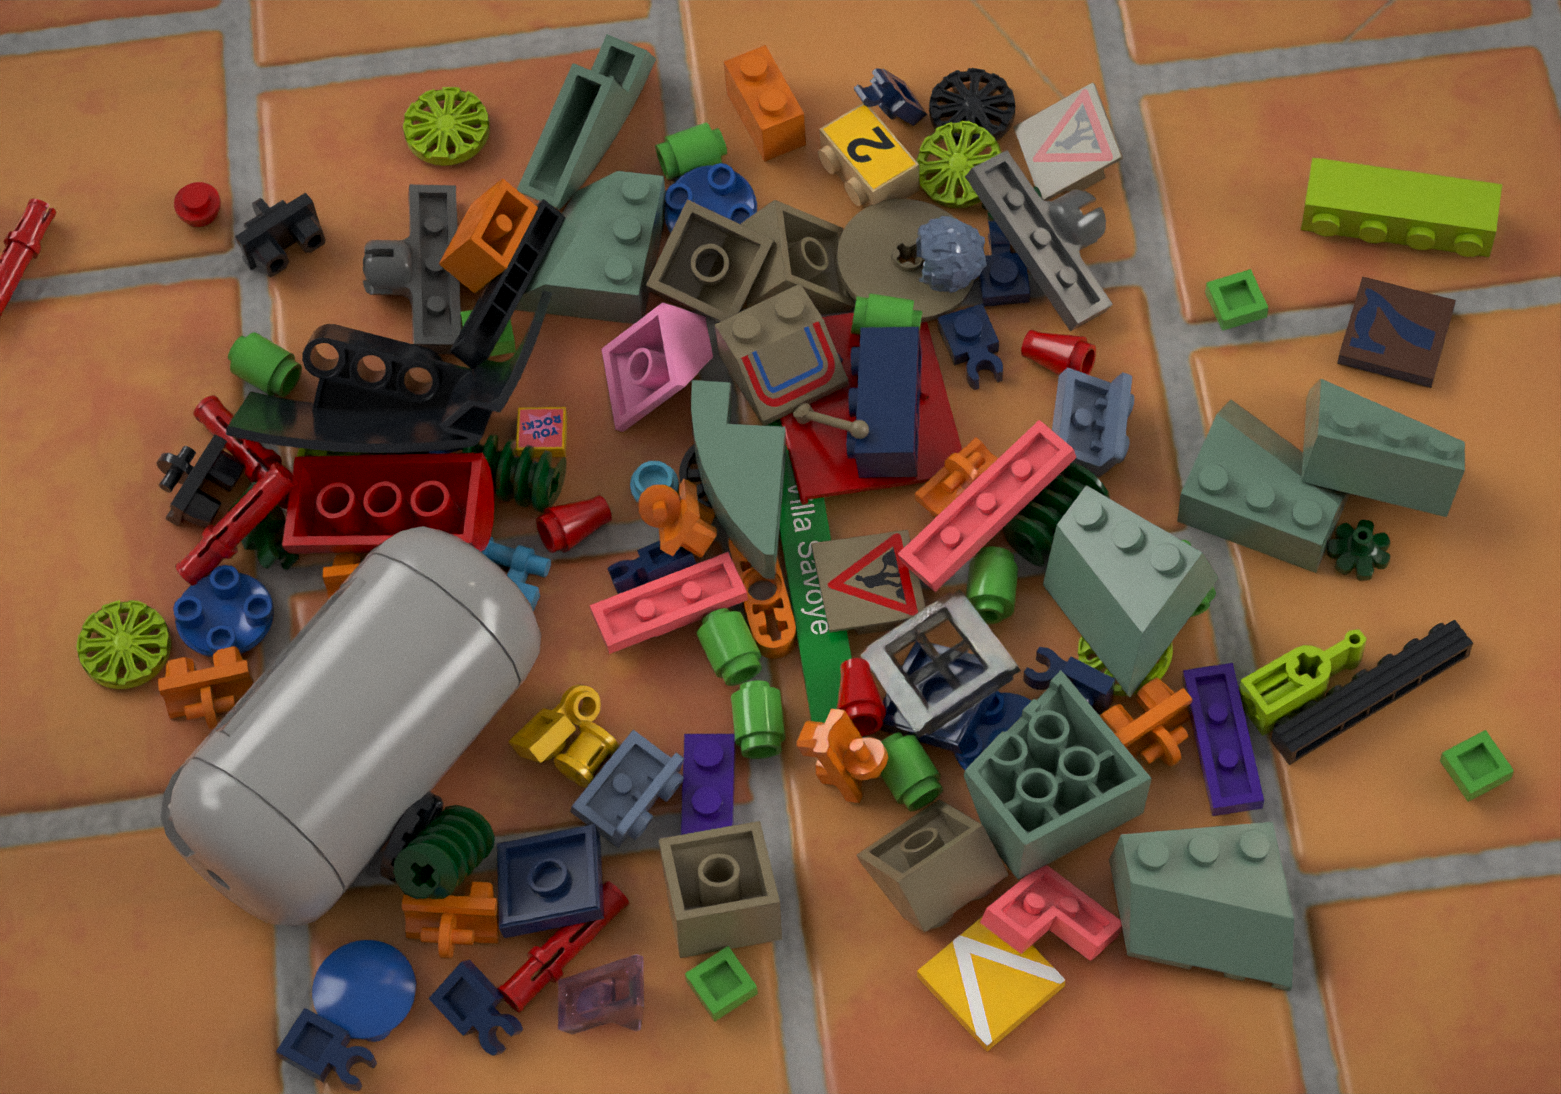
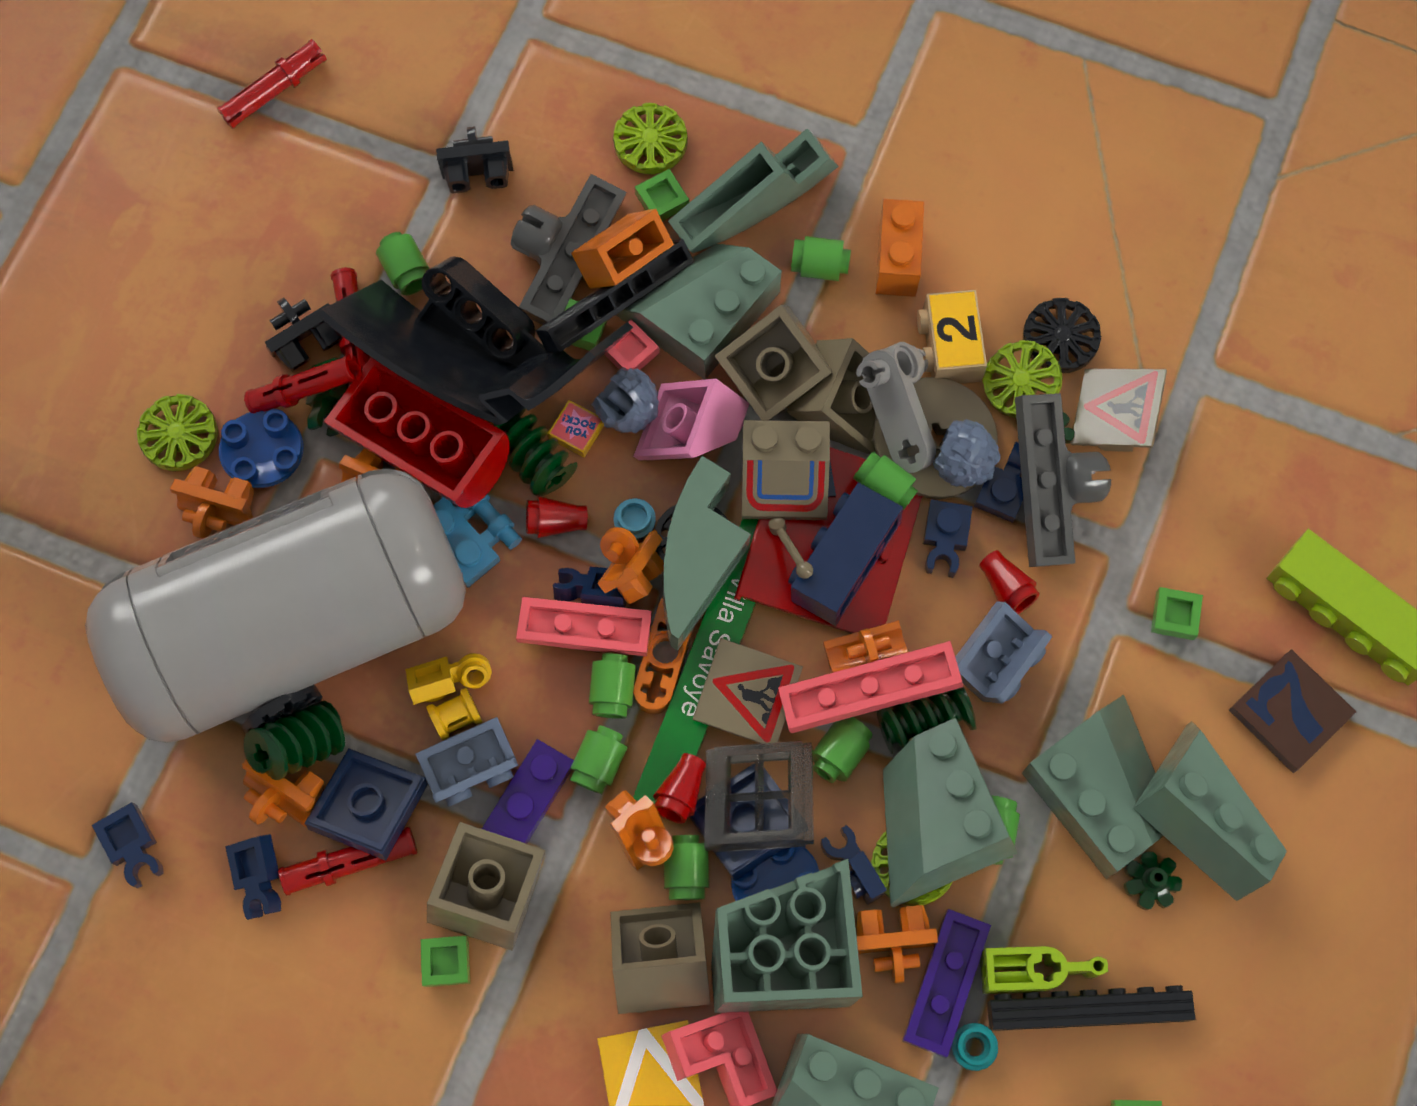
camera: 25 degrees right, 10 degrees up
red plate [174,182,221,227] -> none
blue dish [312,940,417,1042] -> none
slope [558,954,644,1035] -> none
blue dish [664,163,757,234] -> none
dark blue plate [854,68,927,126] -> none
none -> sand blue piece [591,367,659,433]
none -> coral plate [604,319,659,370]
none -> bright green plate [635,169,690,221]
none -> light grey piece [856,342,936,473]
none -> teal plate [951,1023,998,1071]

